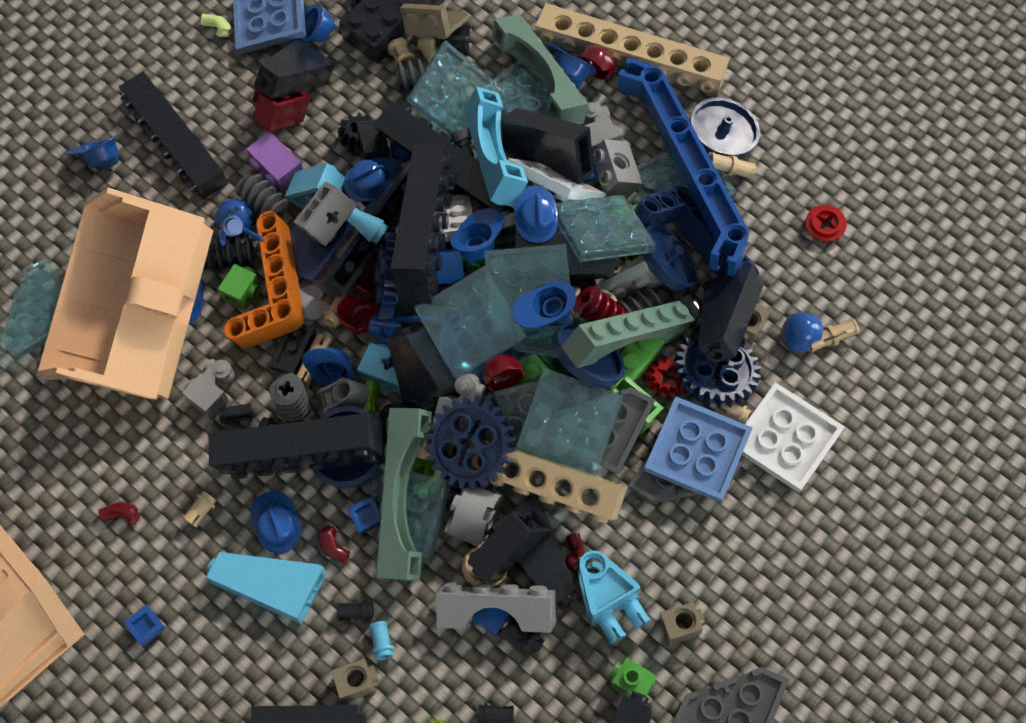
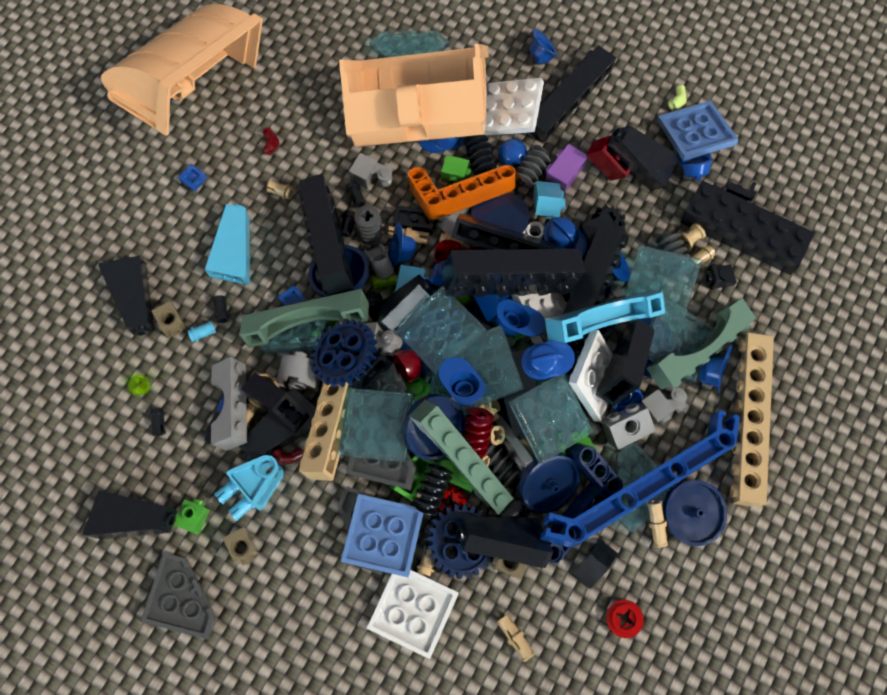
camera: 75 degrees right, 5 degrees up
blue plant [218,205,264,246] -> none
blue piece [250,491,302,554] -> none
light grey brick [293,182,357,246] -> none
dark red arm [318,525,351,564] -> none
medium azure cone [347,208,388,244] -> none
dark tan bracket [400,3,469,39] -> none
dark red hair [578,45,615,80] -> none
blue hair [781,312,823,352] -> none
none -> black piece [413,464,454,516]
none -> white plate [484,78,544,136]
none -> black slope [573,539,618,589]

